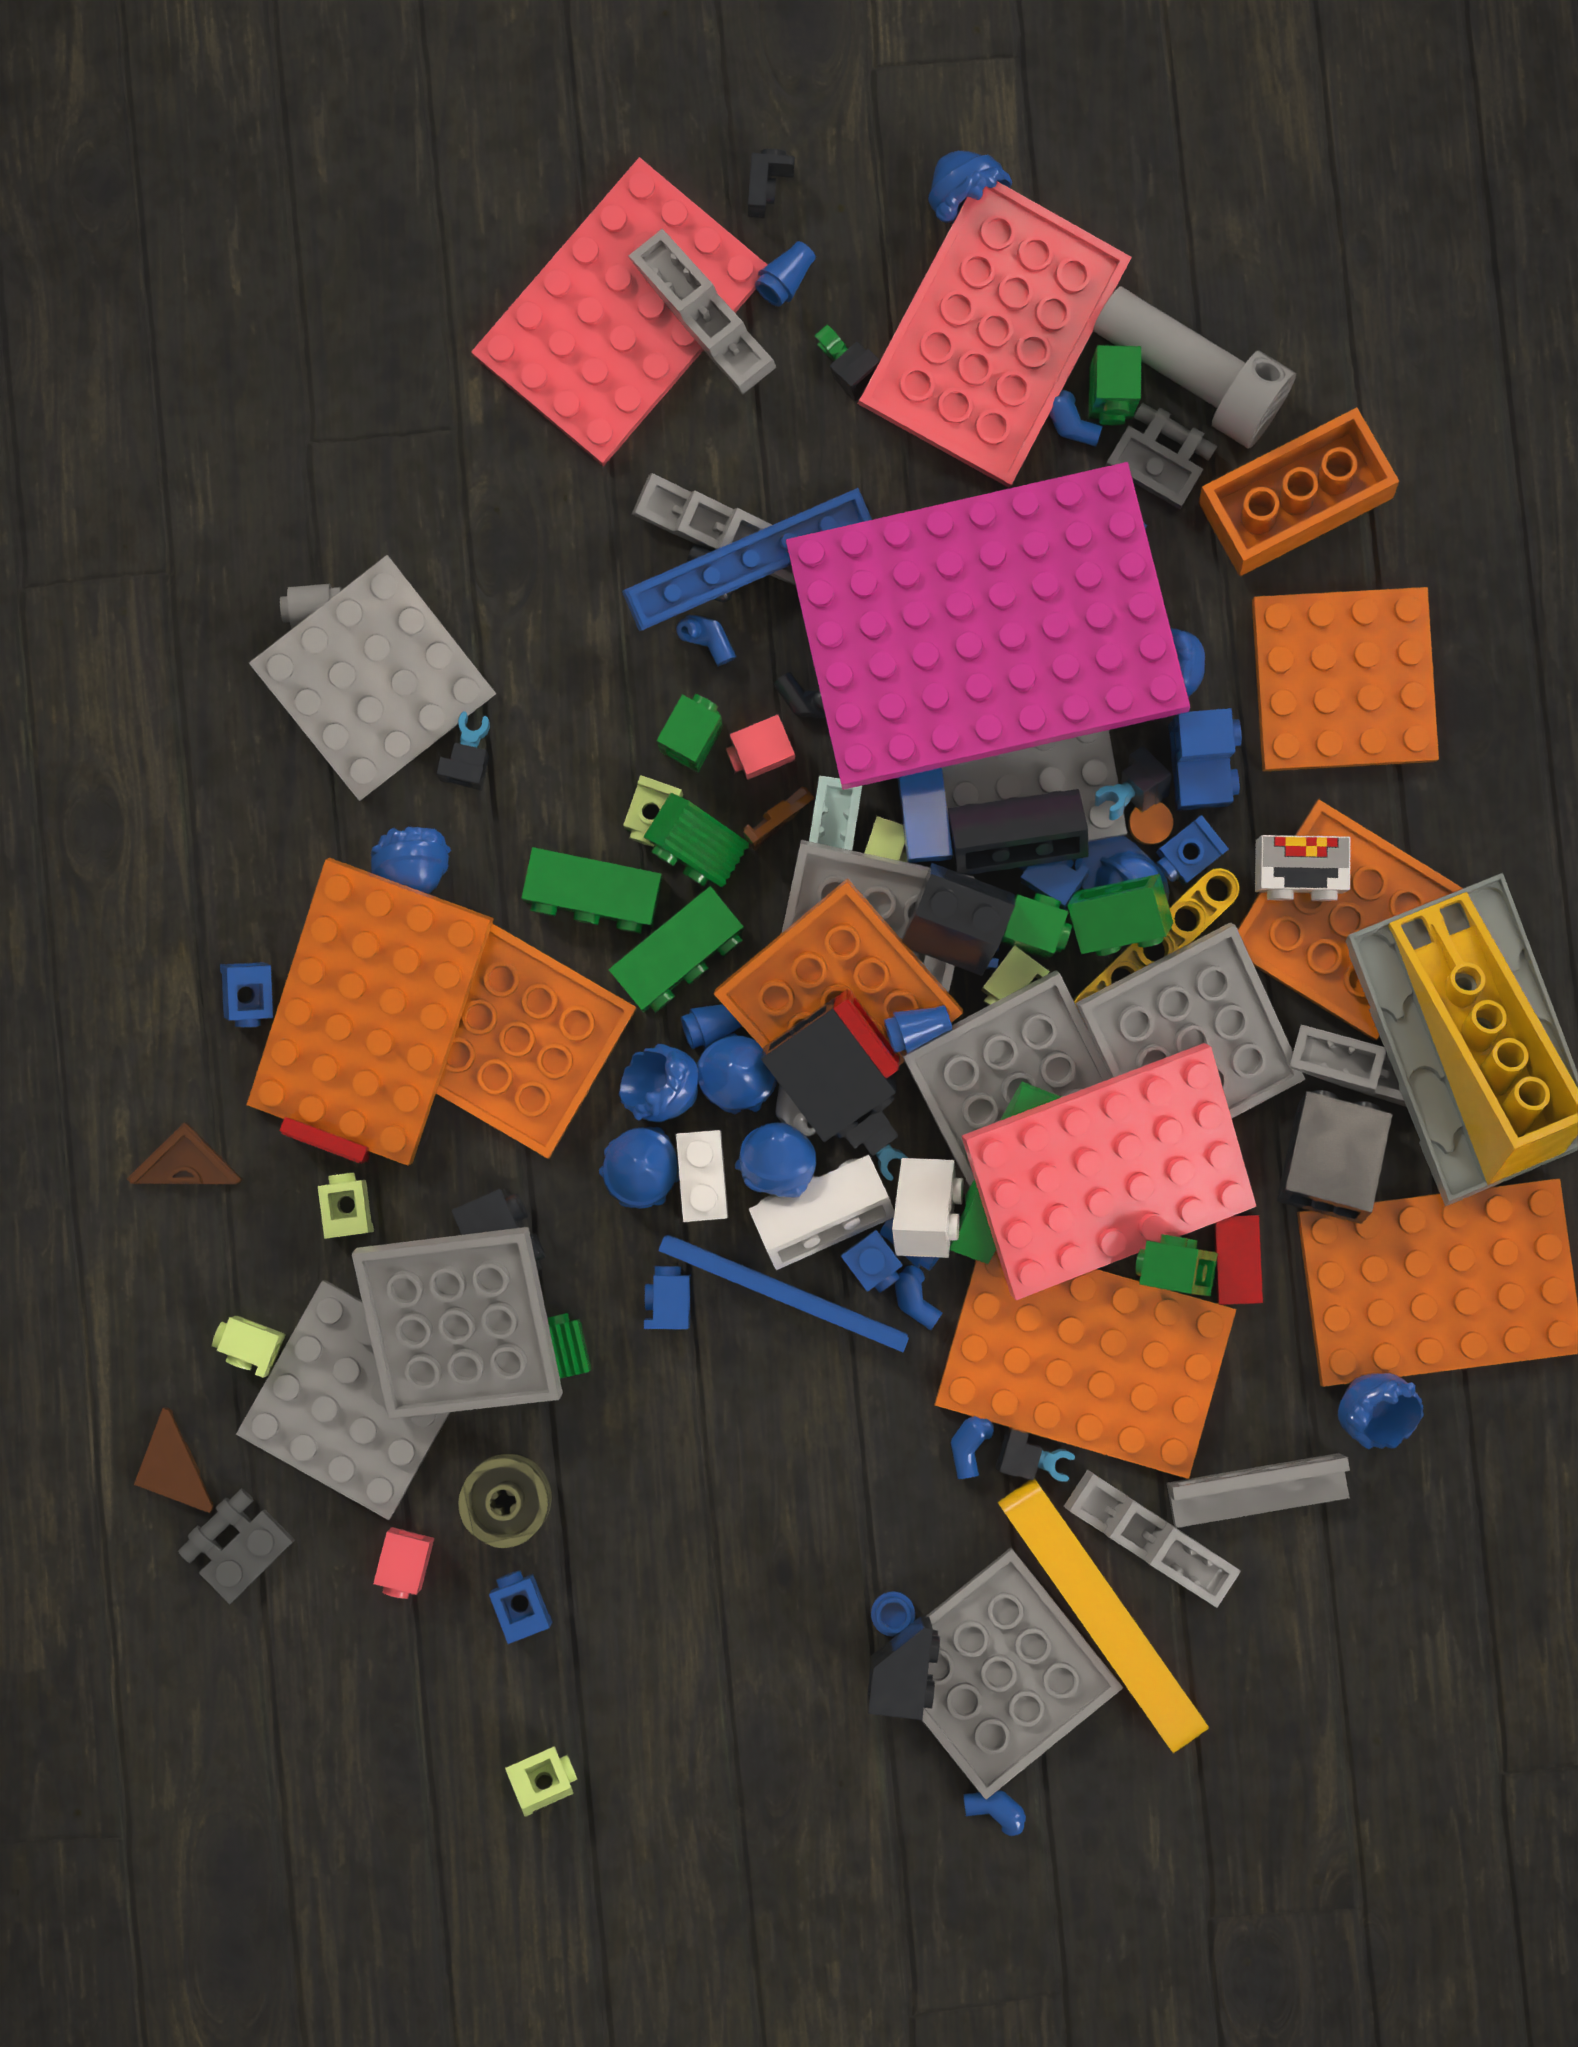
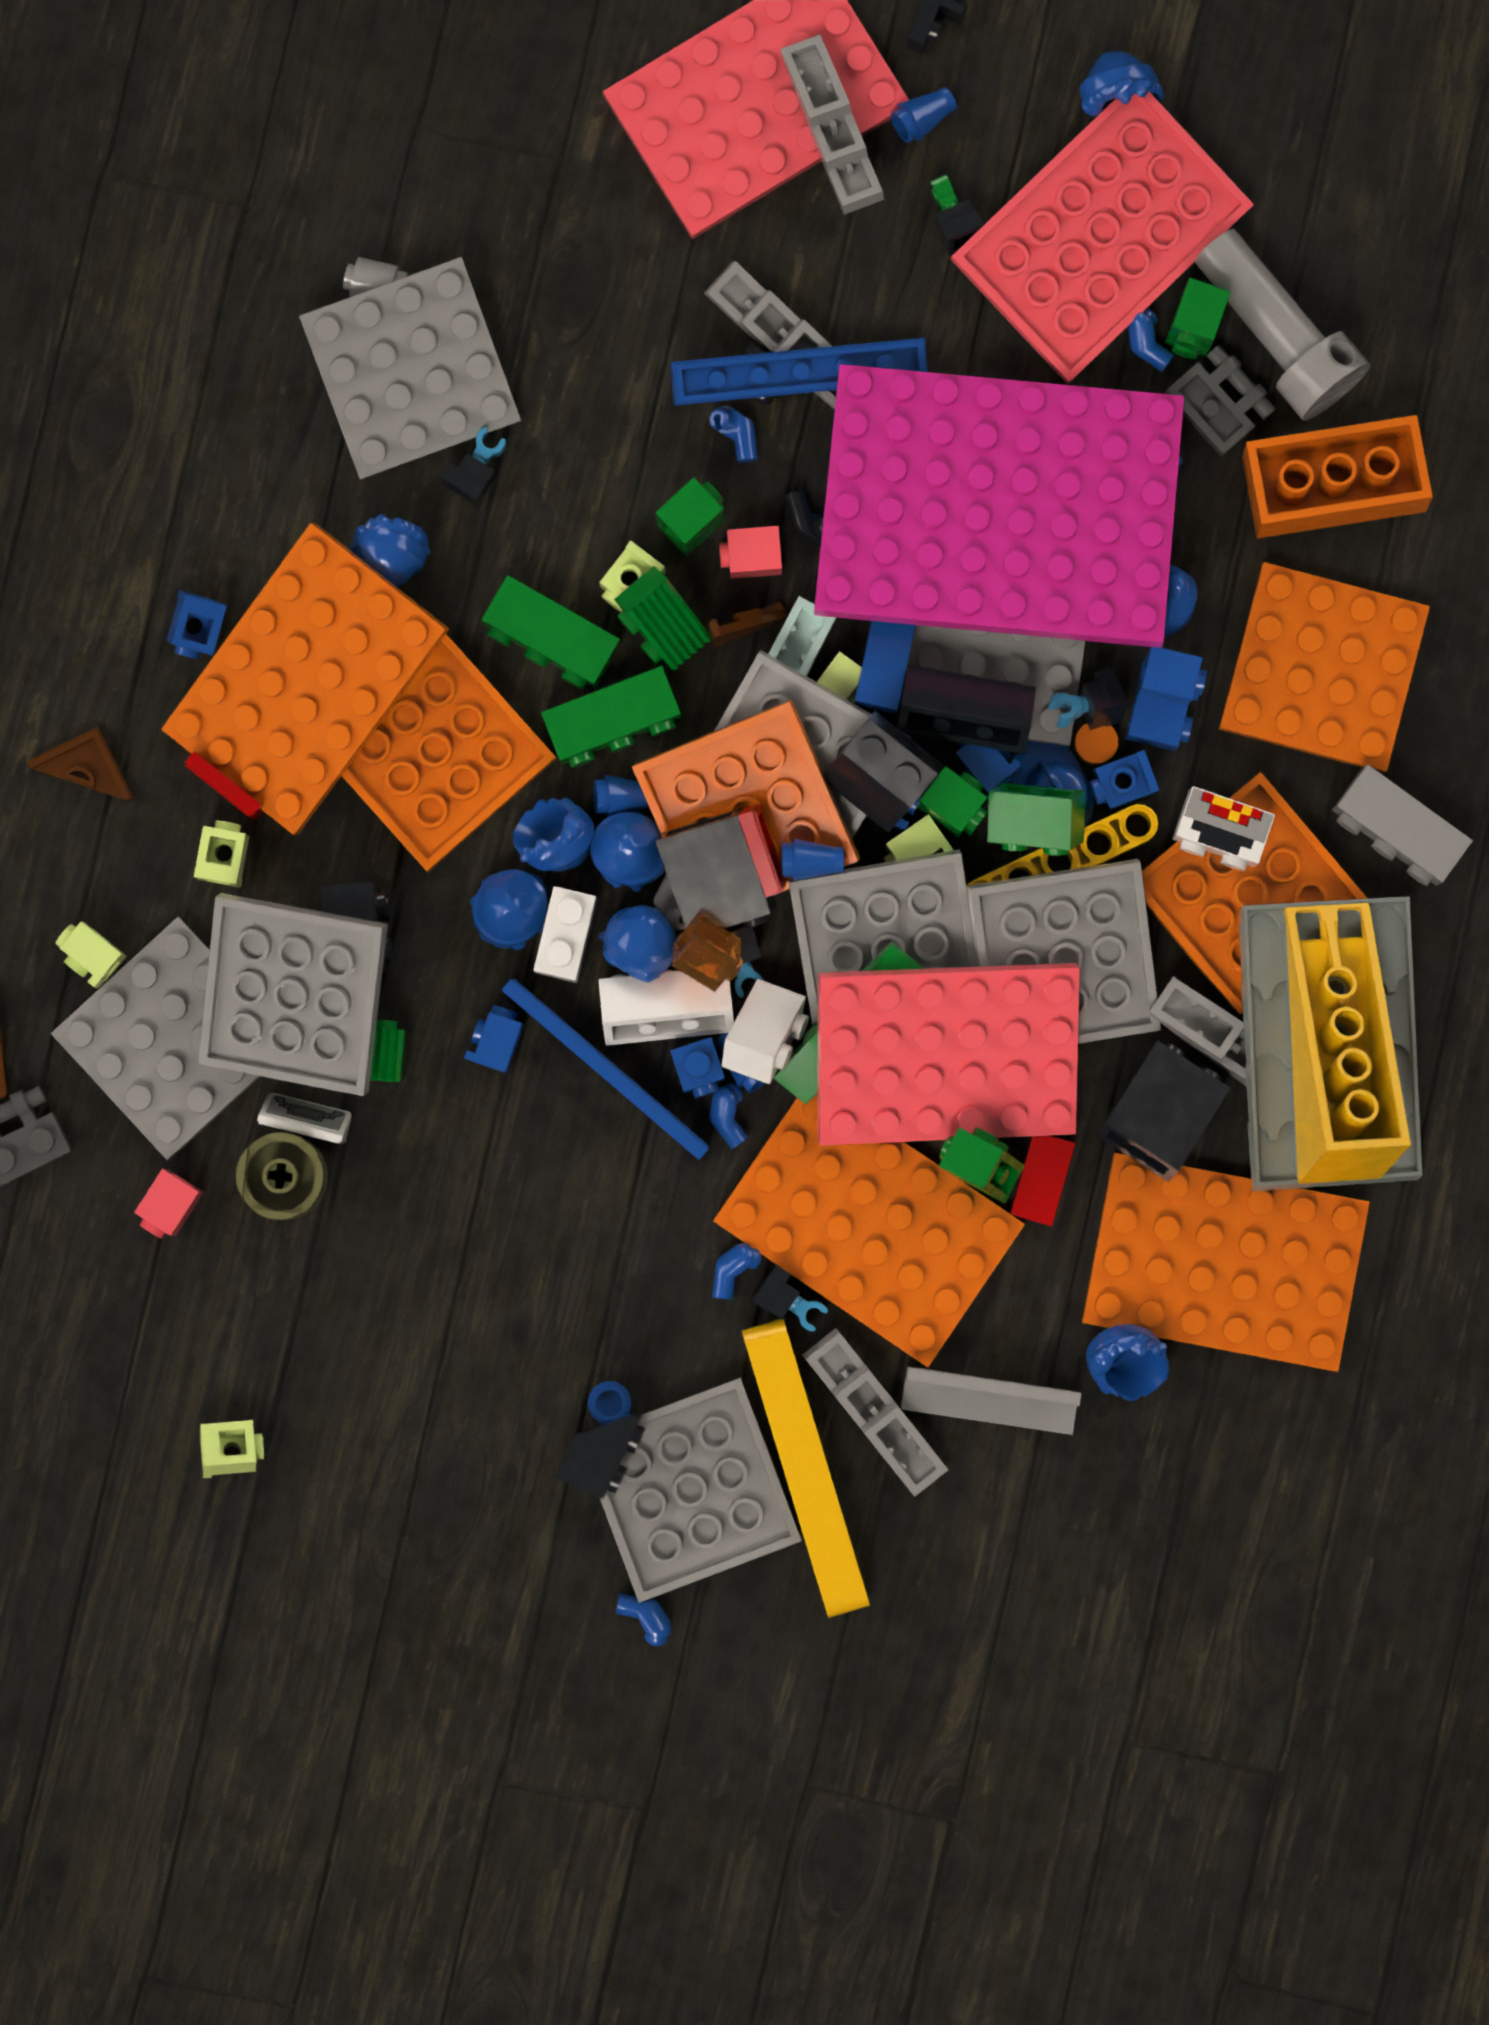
camera: 15 degrees right, 0 degrees up
blue brick [489,1570,552,1644] -> none
none -> slope [257,1093,352,1144]
none -> clear orange brick [672,913,743,992]
none -> light grey brick [1332,764,1473,886]

